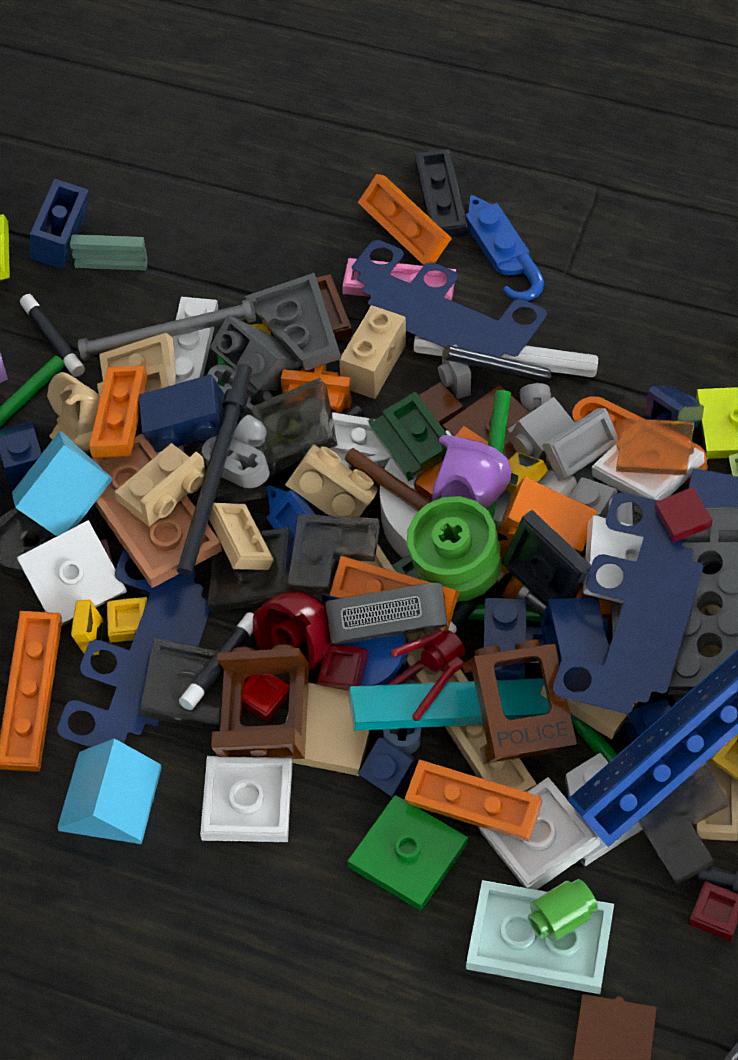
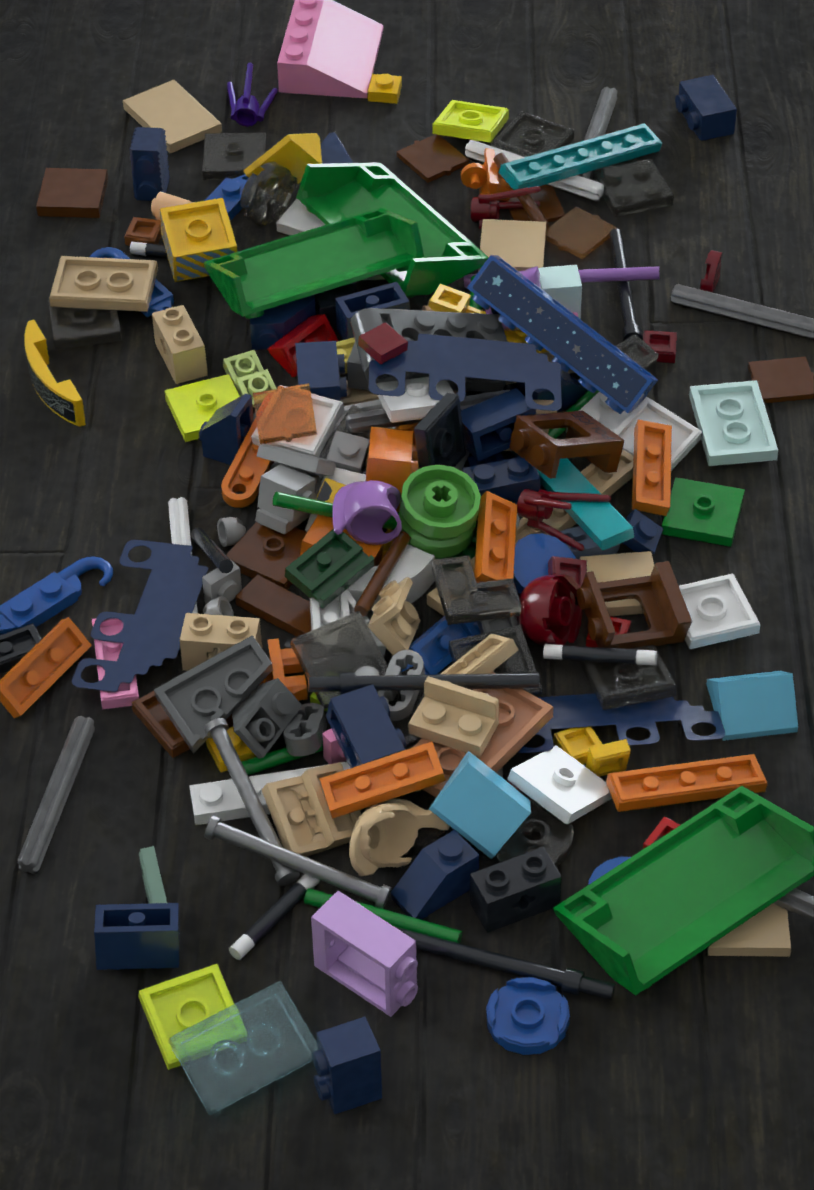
camera: 110 degrees left, 10 degrees down
dark grey beam [325,583,448,644] -> none
bright green brick [528,879,598,942] -> none
none -> flat silver axle [17,716,95,874]
none -> light grey hinge [203,596,234,616]
none -> flat silver bar [204,815,391,909]

